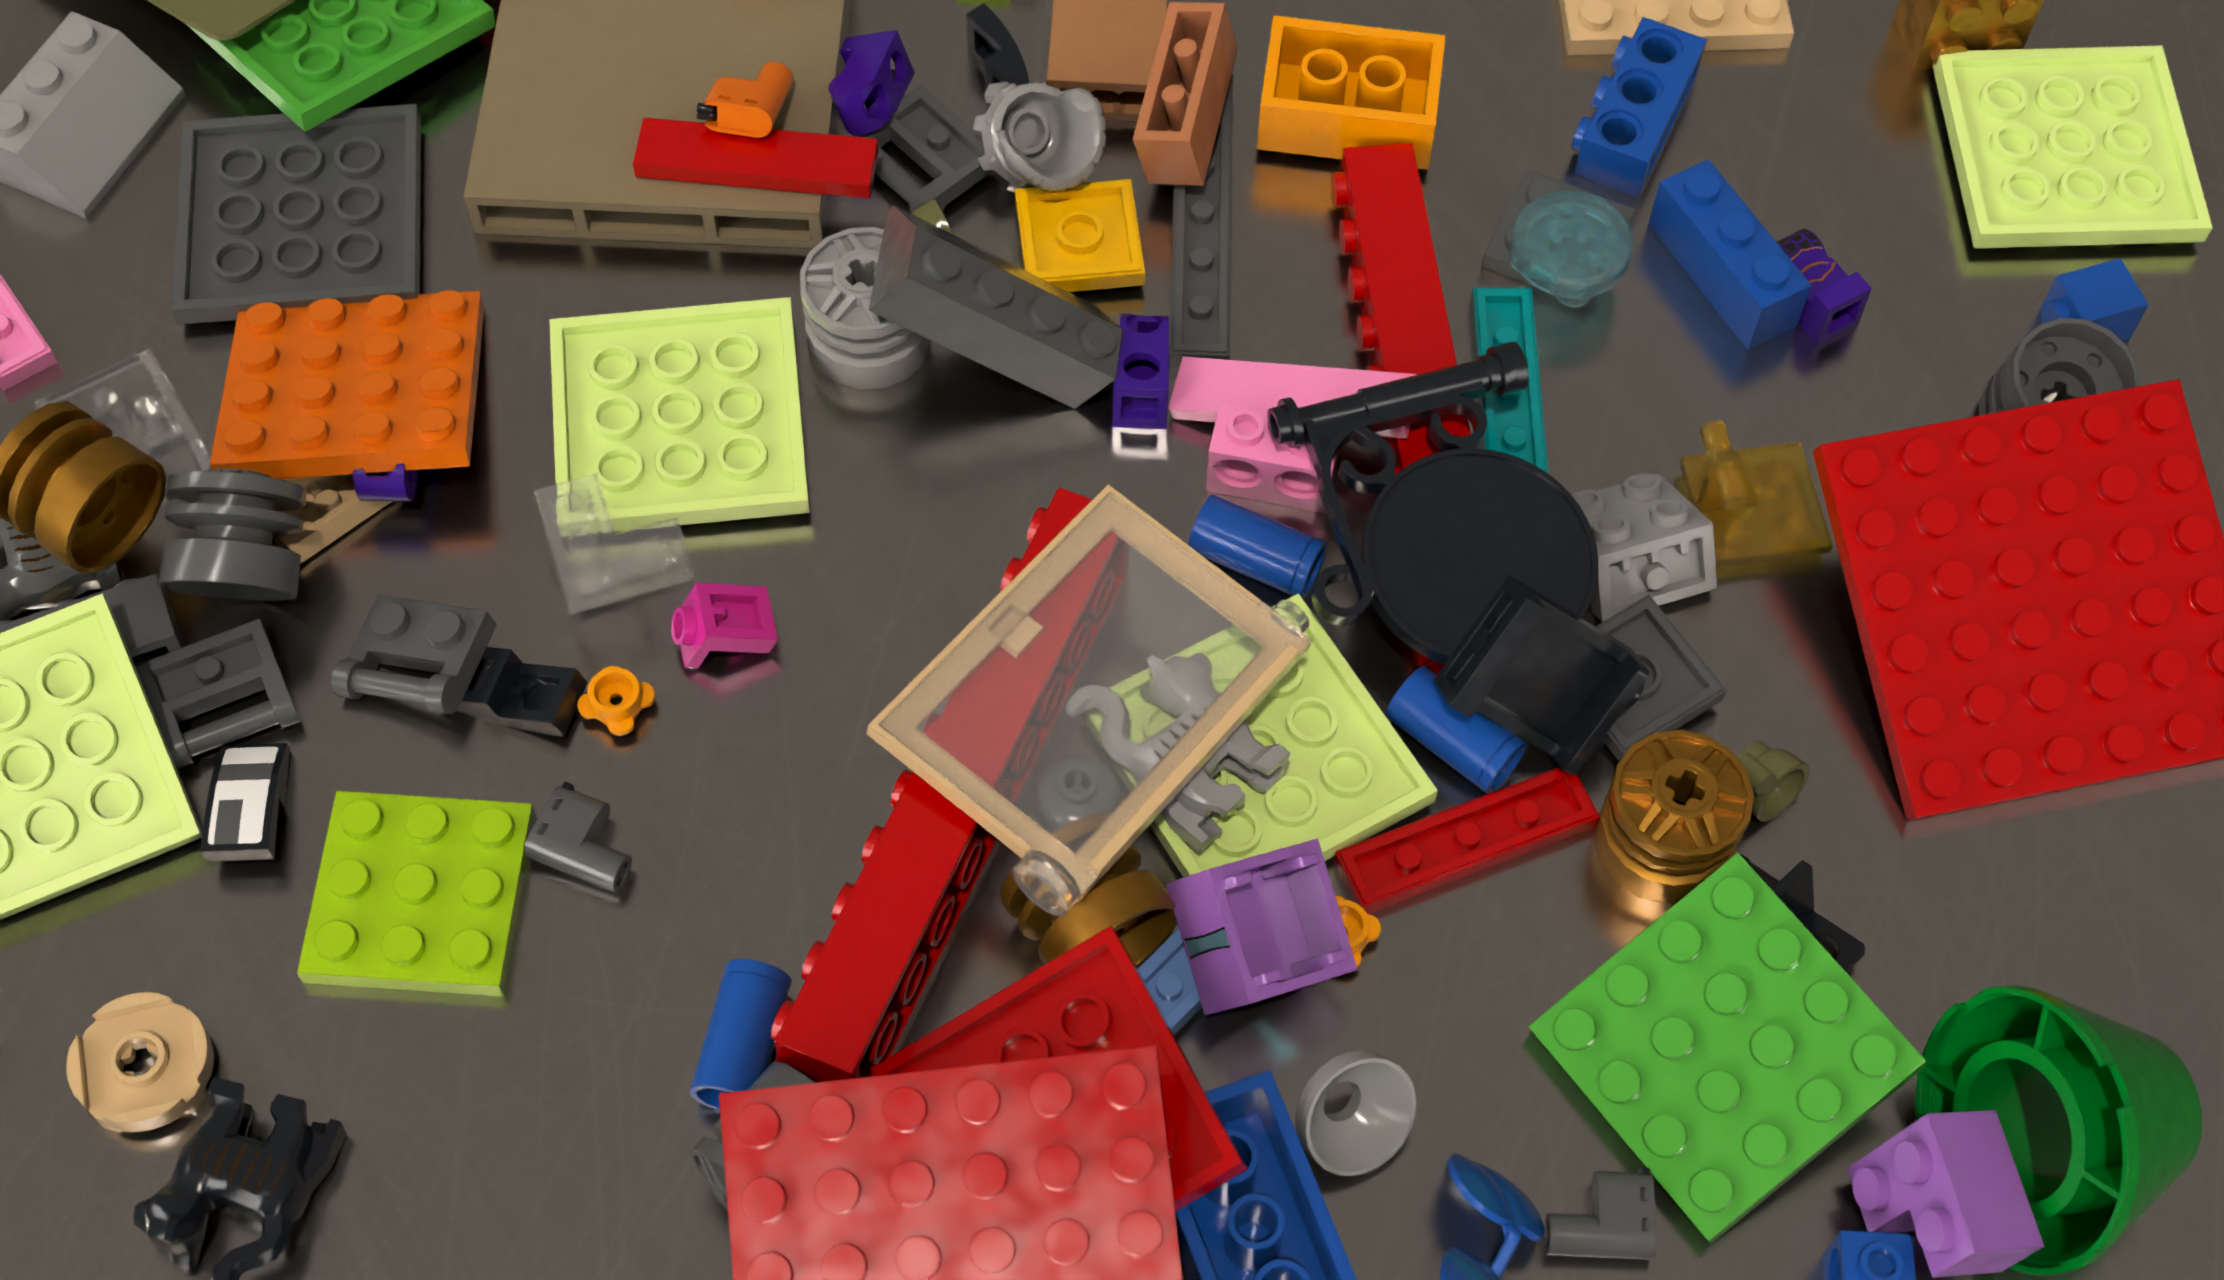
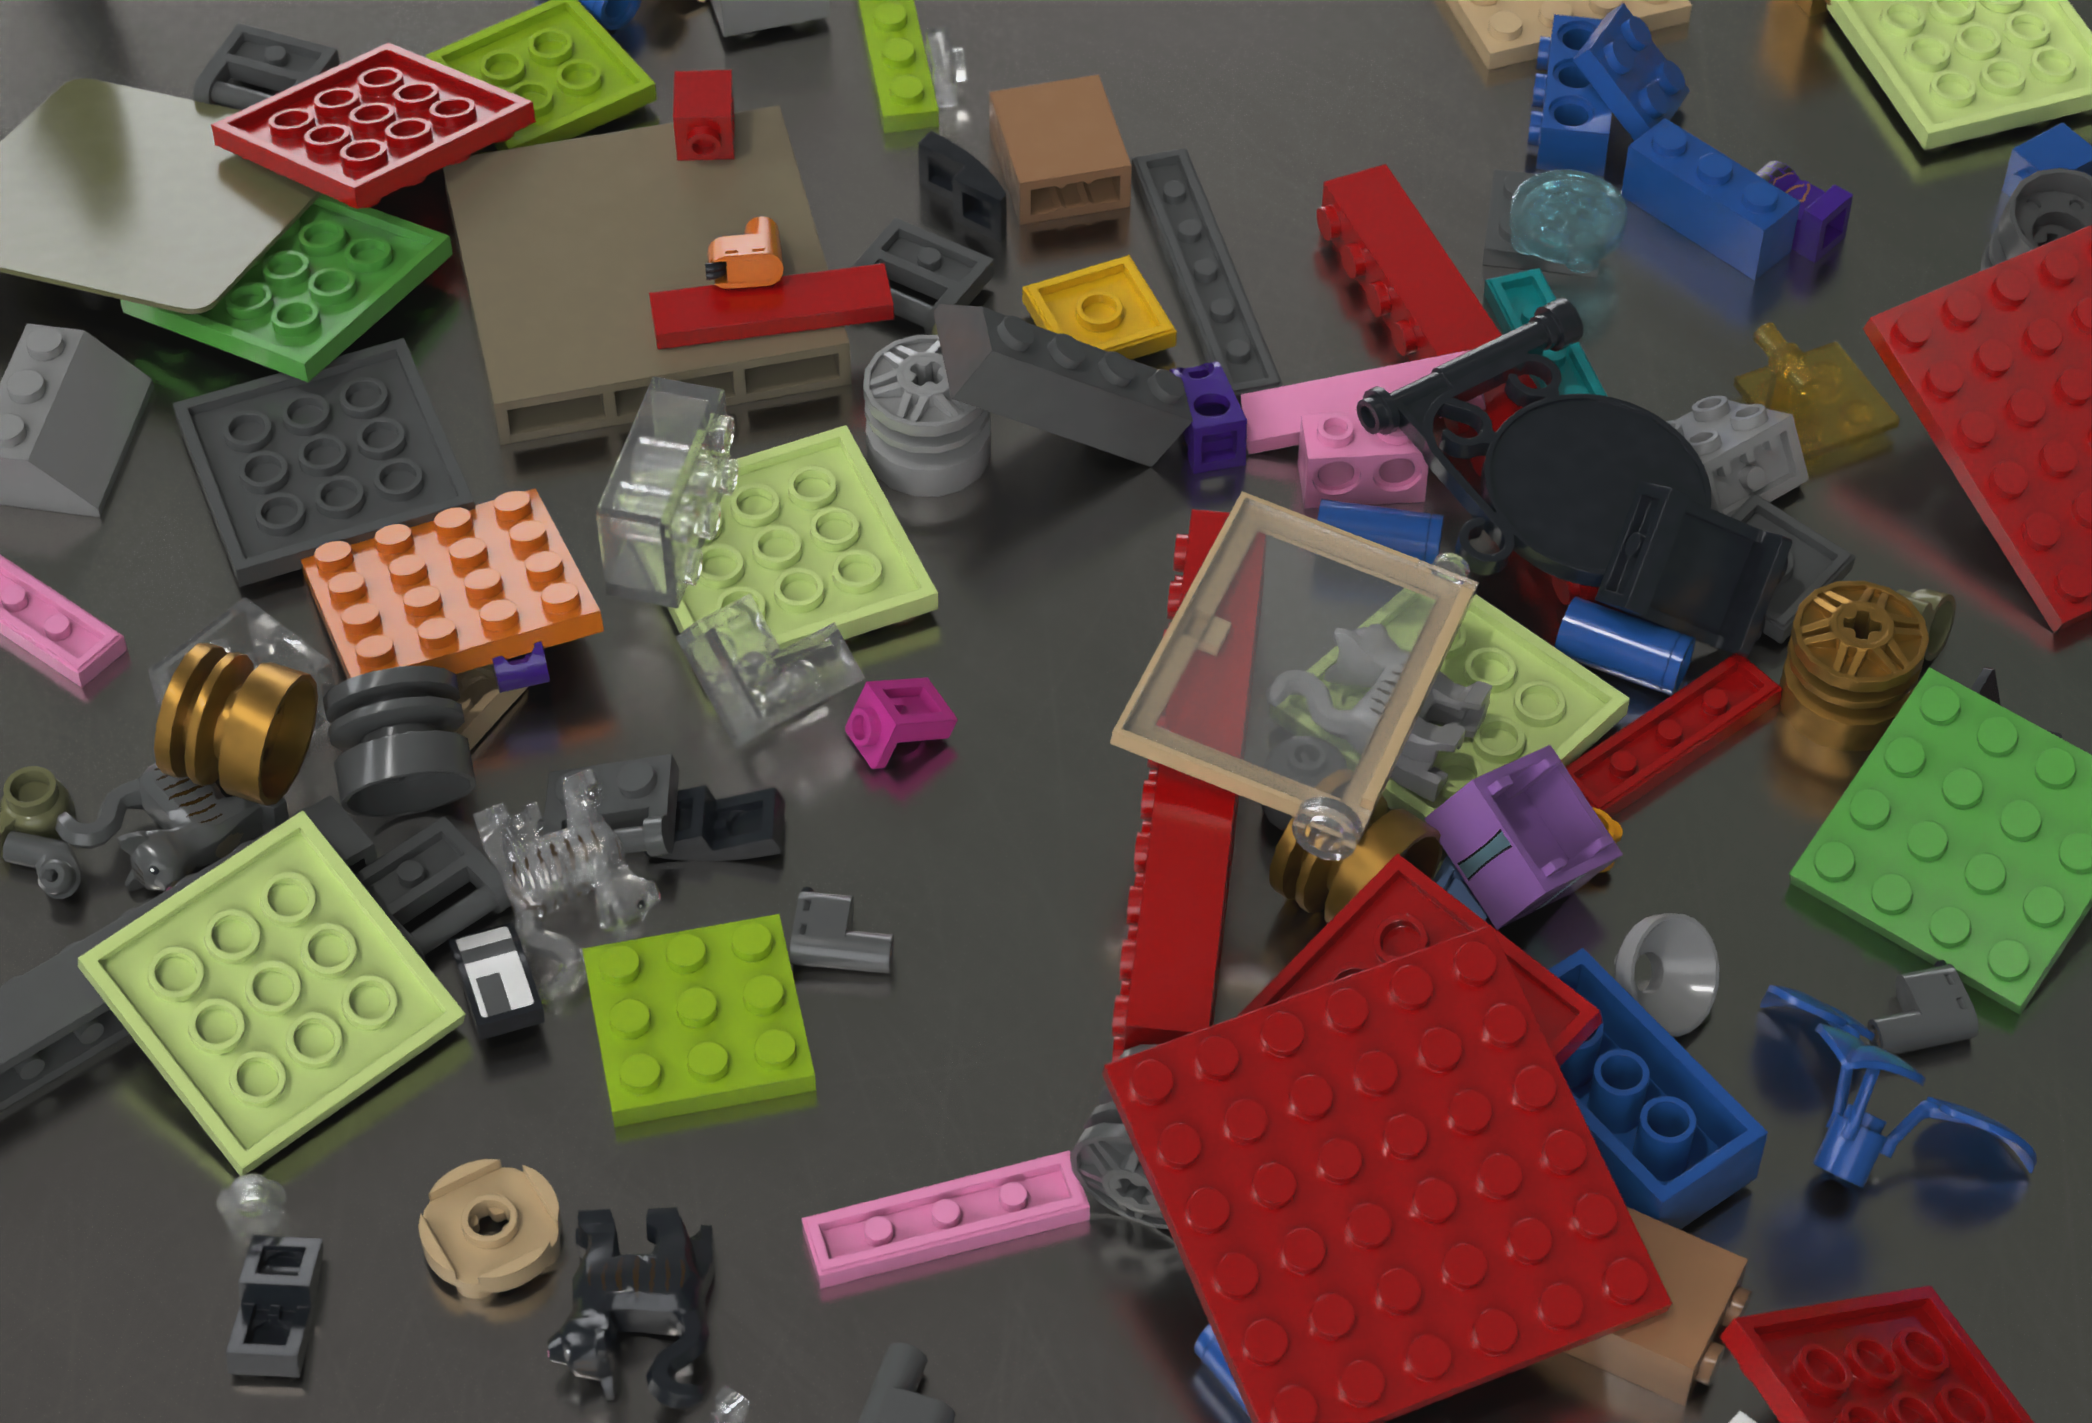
camera: 15 degrees left, 10 degrees down
light orange plate [577,666,655,736] -> none
blue pin [689,959,792,1110] -> none
dark purple leg [828,30,915,135] -> none
light grey hair [973,82,1106,192] -> none
nougat brick [1133,2,1238,186] -> none
light orange brick [1257,15,1446,170] -> none
none -> clear animal [473,768,661,1000]
none -> clear brick [596,377,739,609]
none -> bright pink tile [802,1150,1090,1289]
none -> blue plate [1573,3,1690,141]

